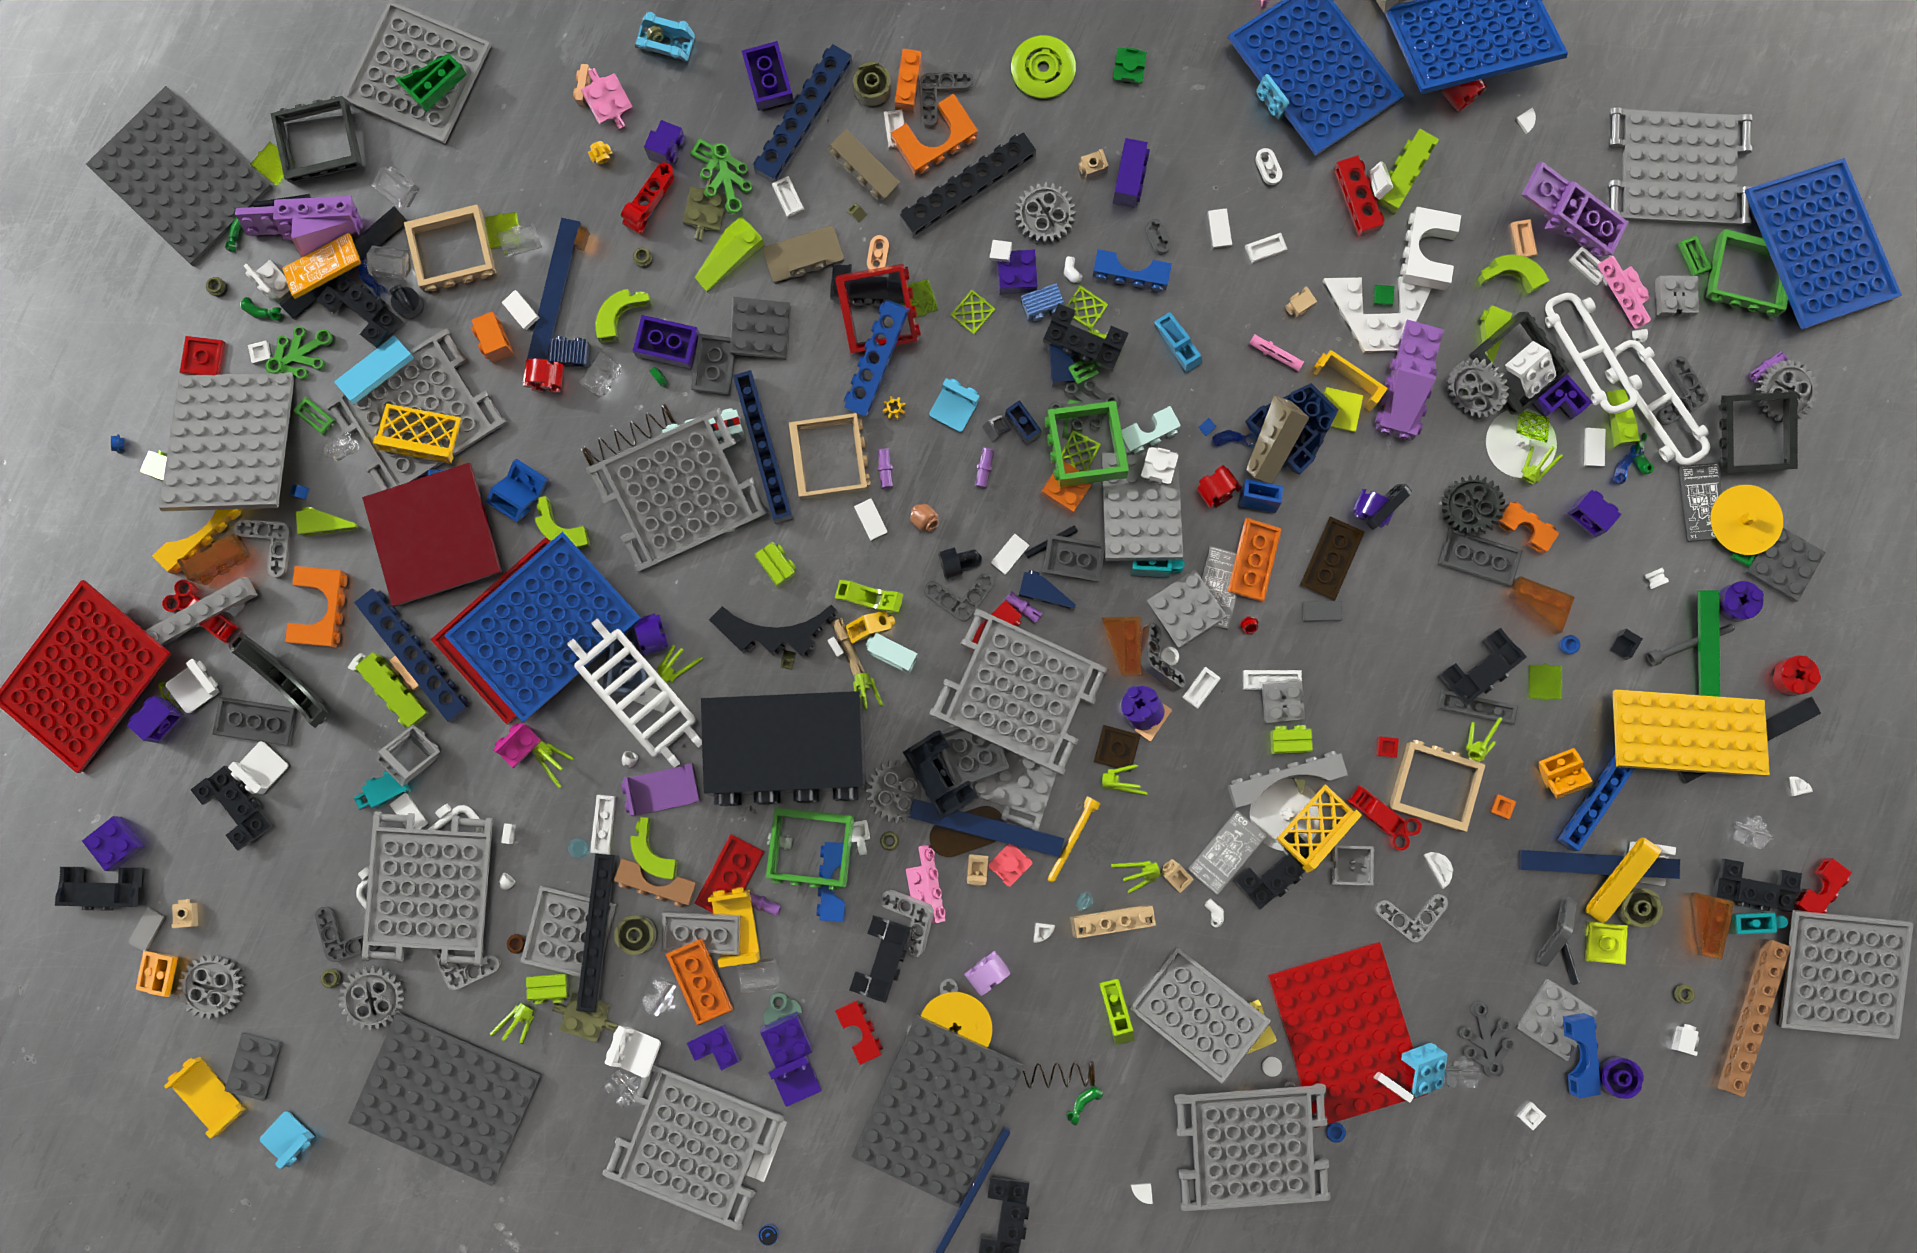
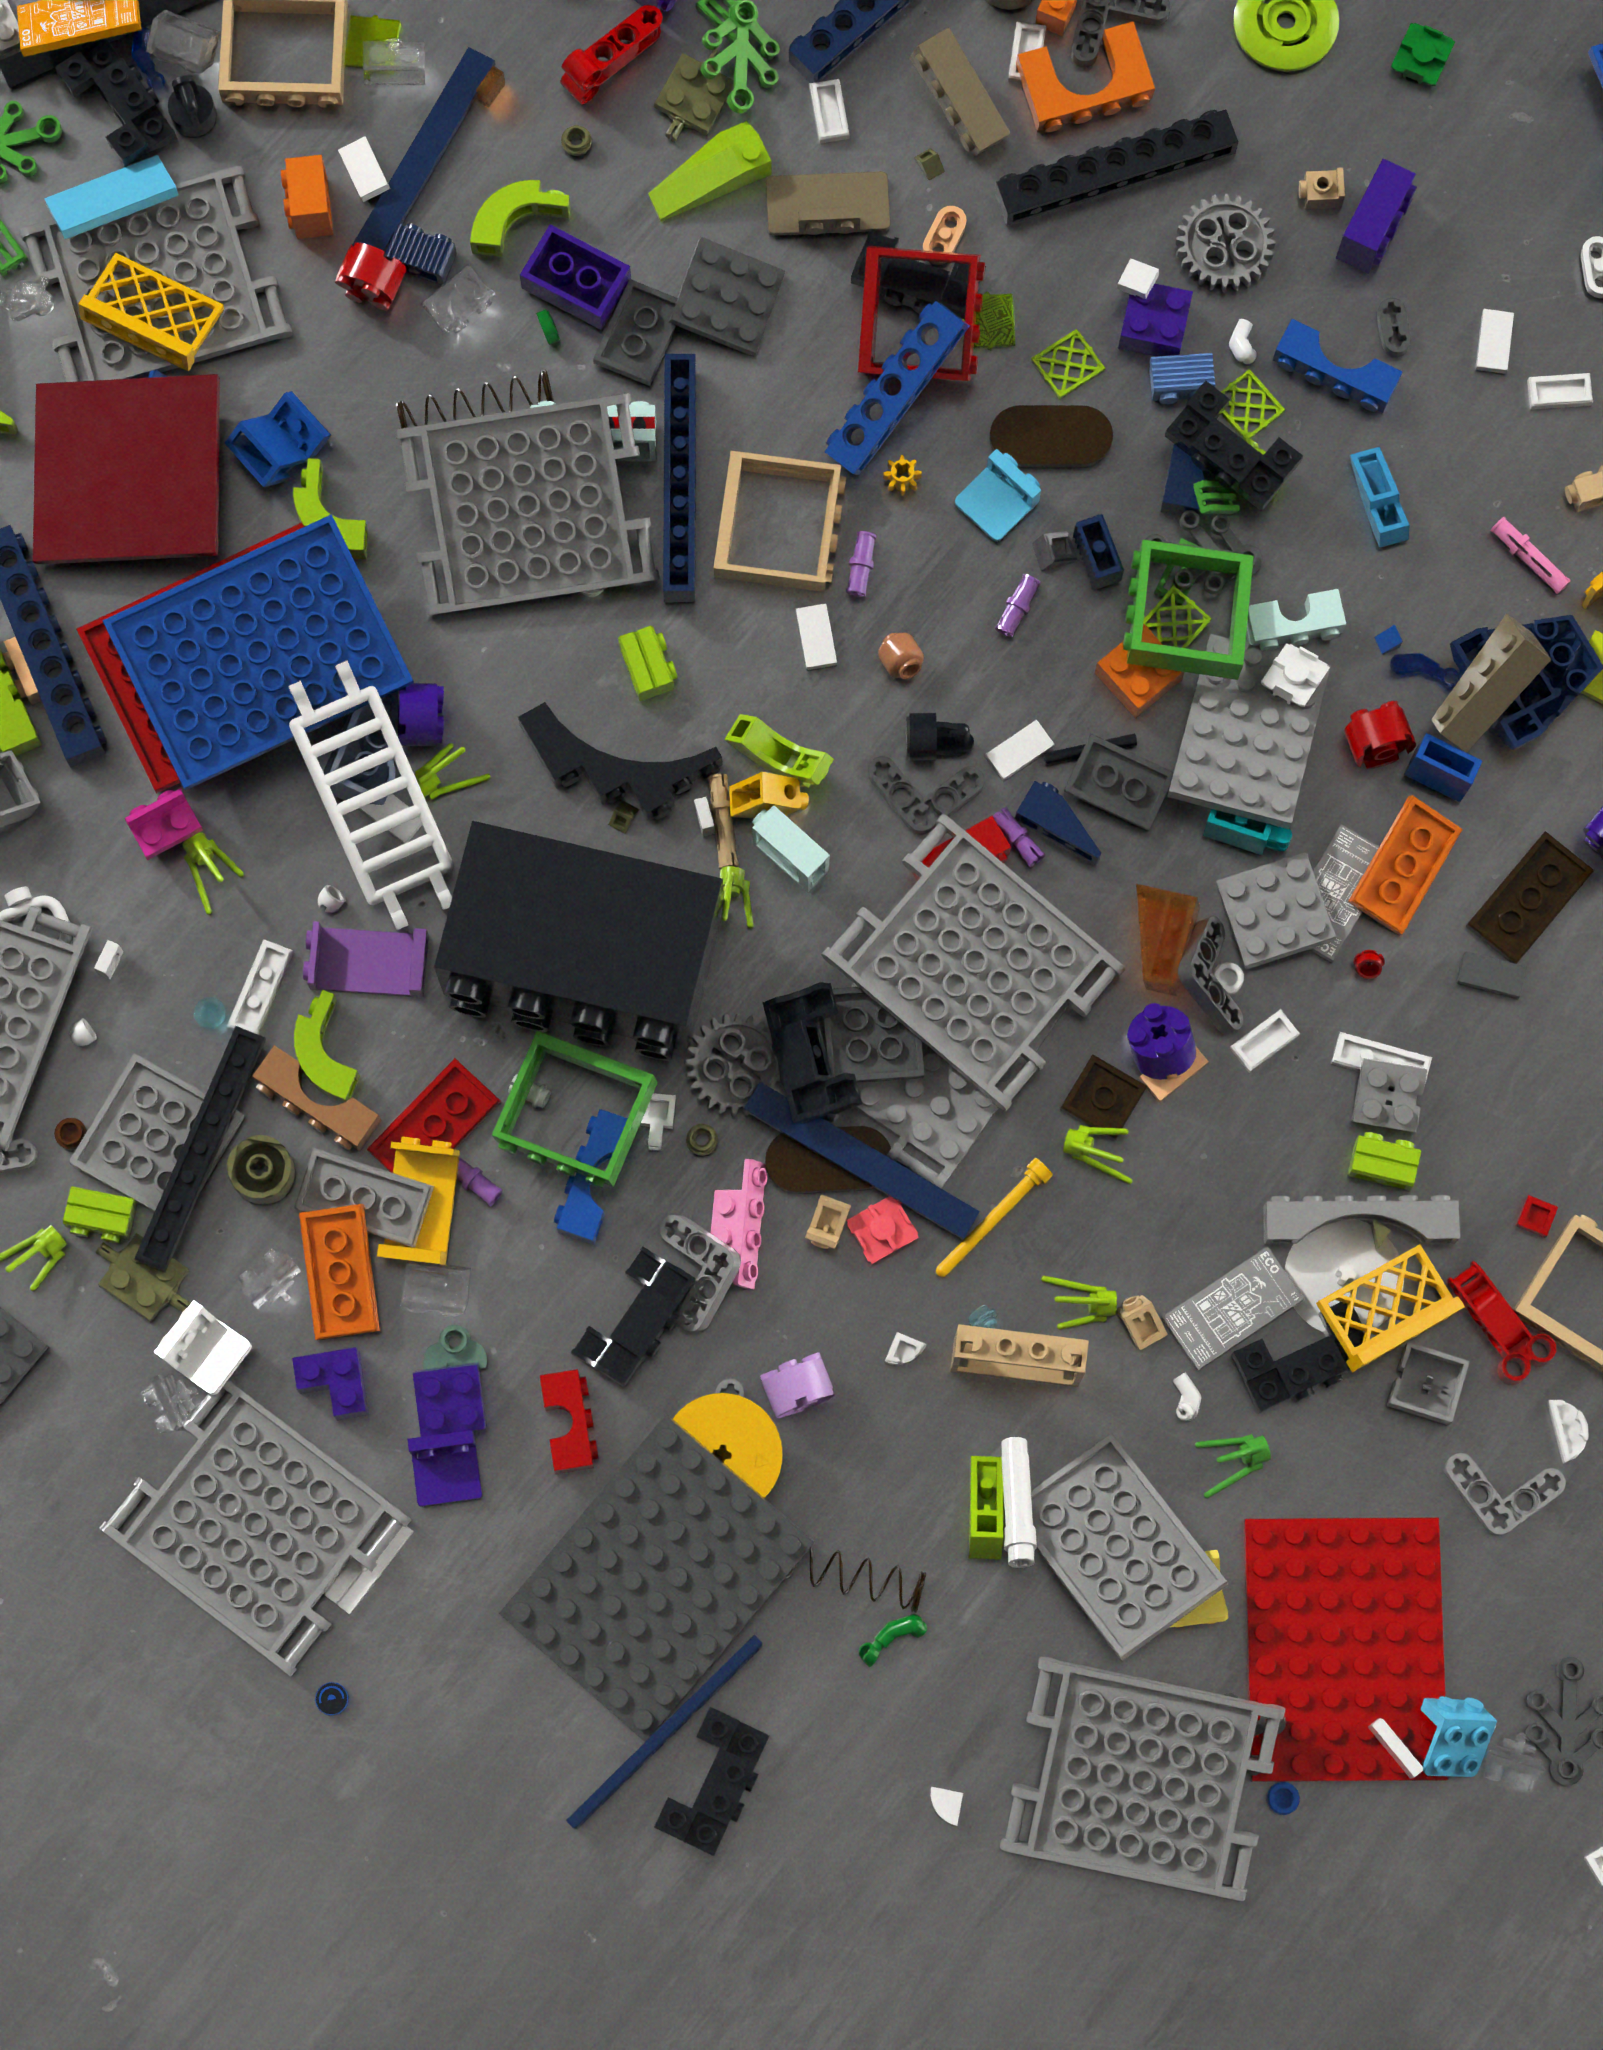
camera: 15 degrees right, 5 degrees down
white tile [1262,1056,1282,1077] -> none
none -> dark brown tile [989,405,1113,468]
none -> white piece [1001,1437,1037,1568]
none -> bright green plant [1195,1434,1271,1498]

